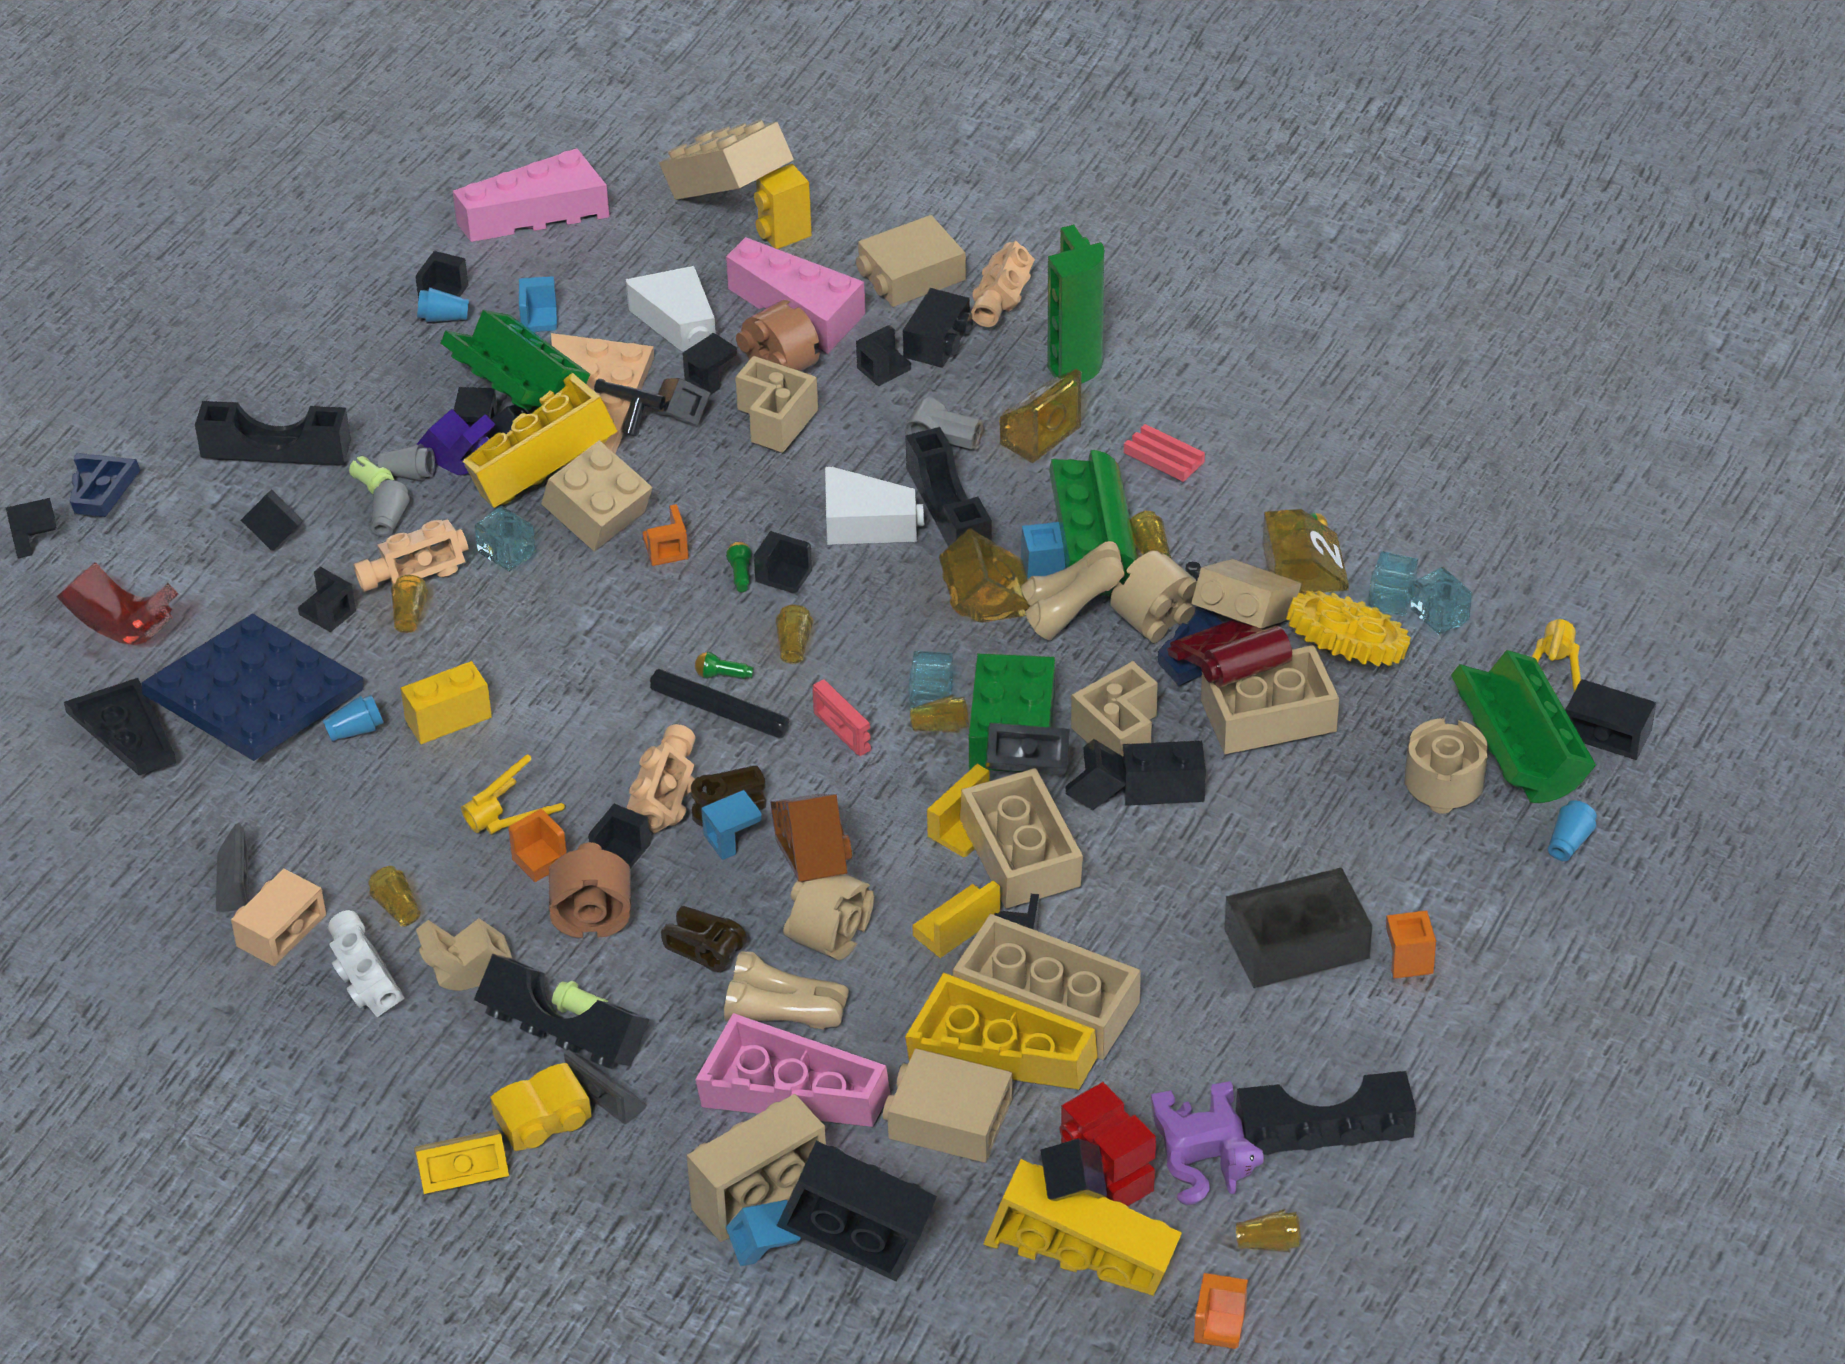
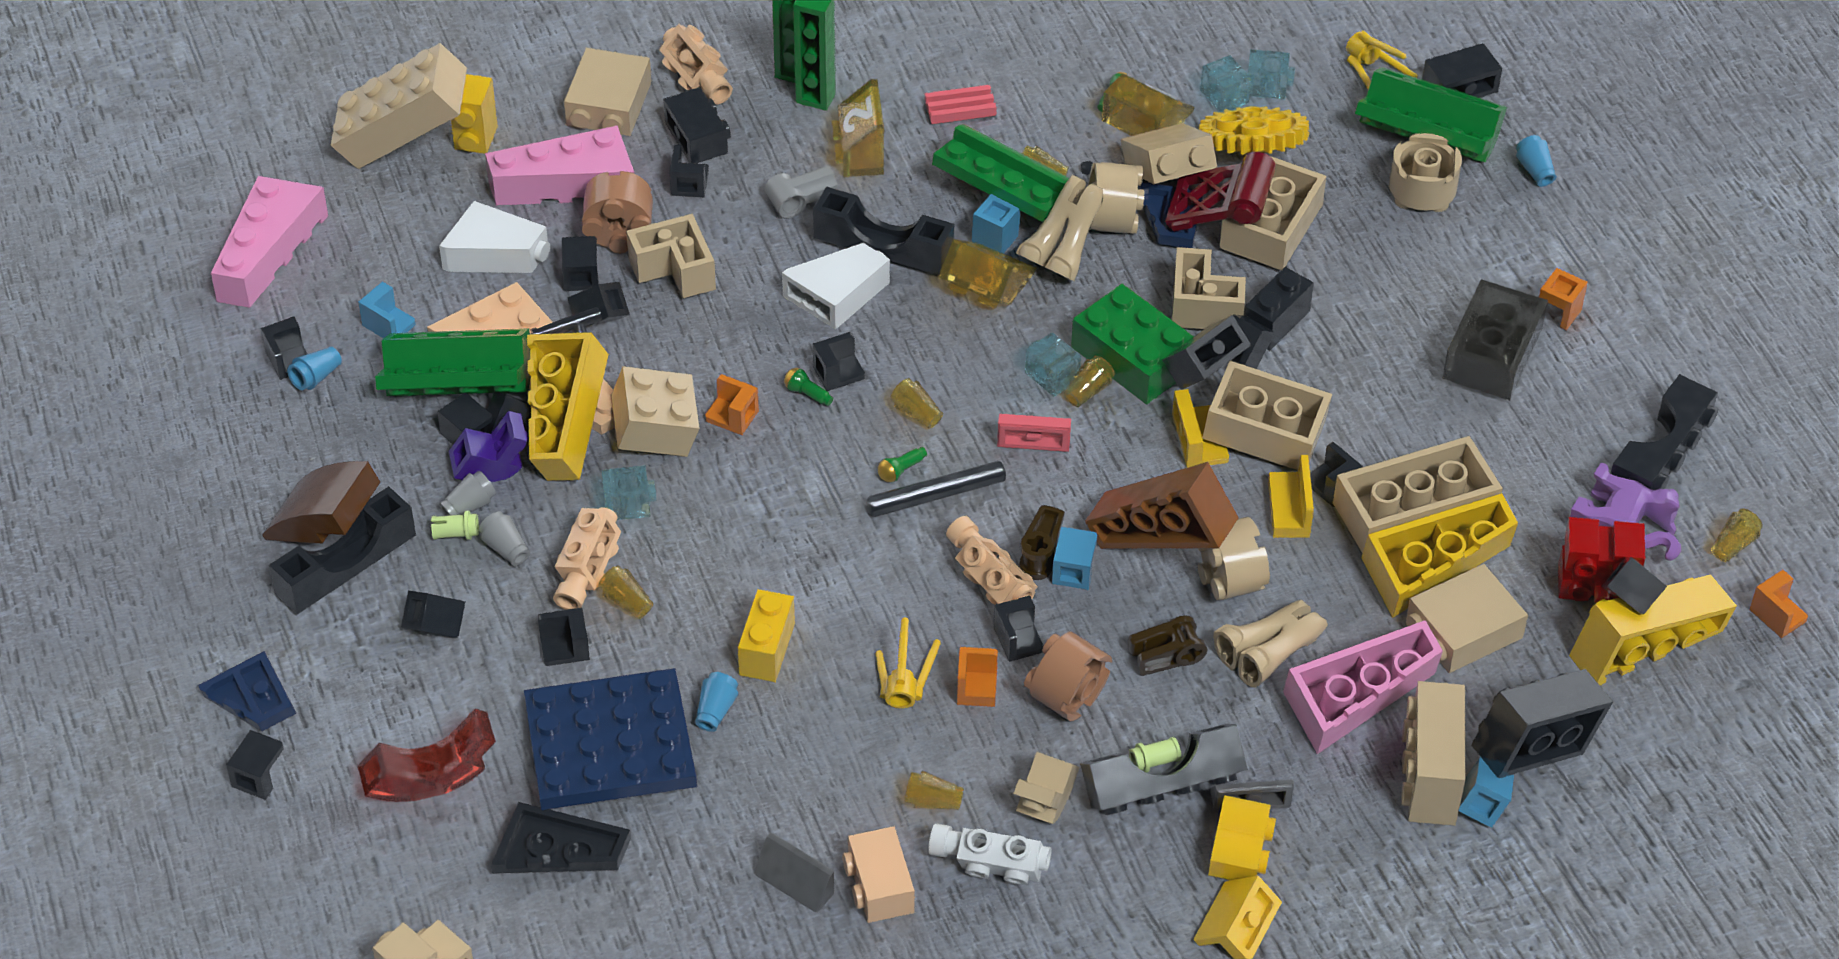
camera: 50 degrees left, 5 degrees up
none -> reddish brown slope [262,461,380,544]

